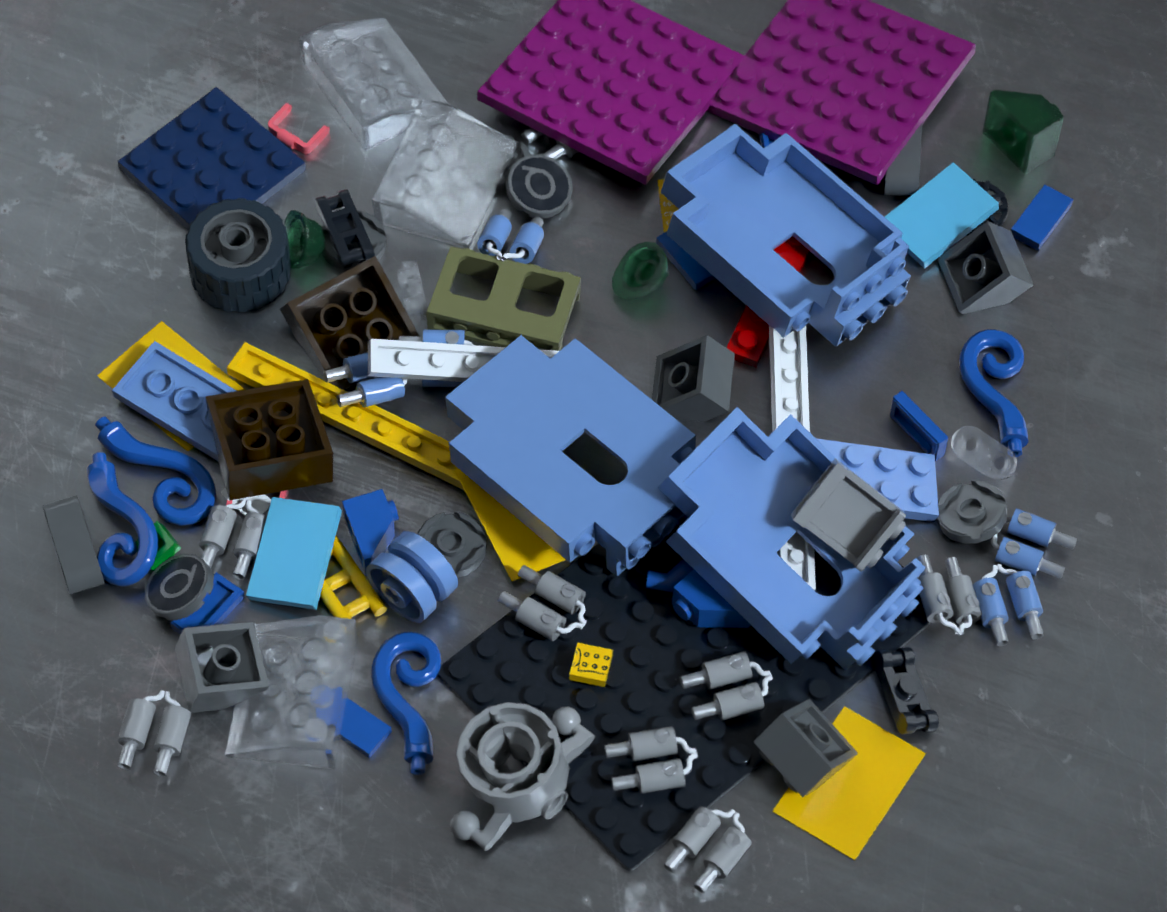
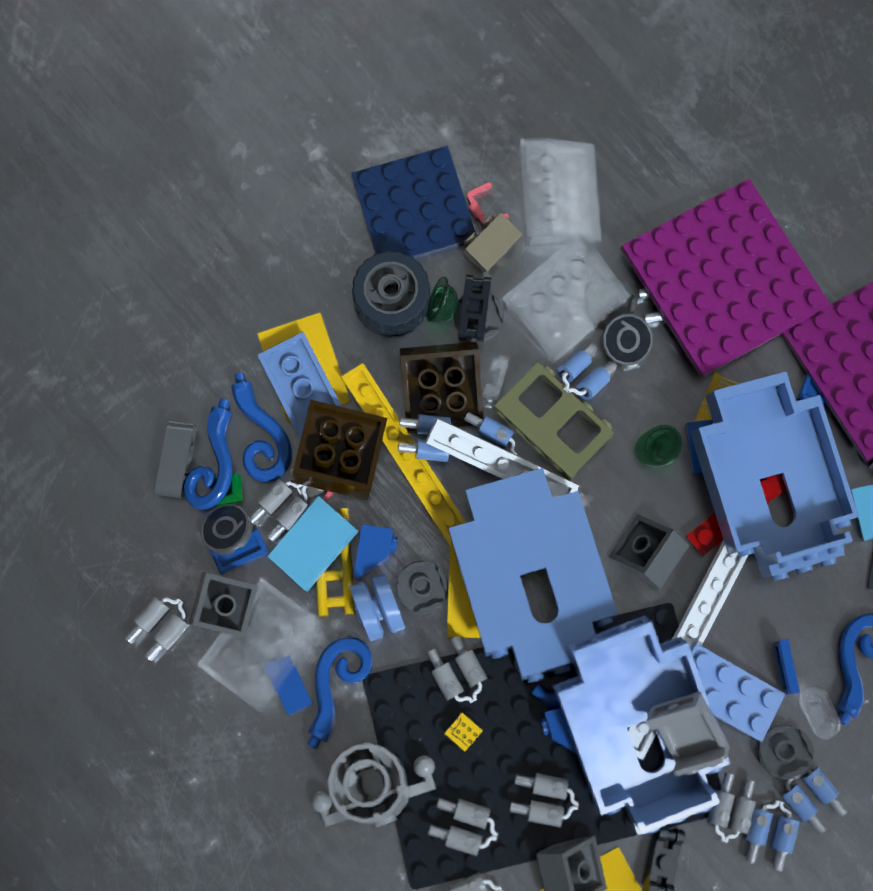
camera: 30 degrees right, 20 degrees up
none -> dark tan brick [462,213,523,273]

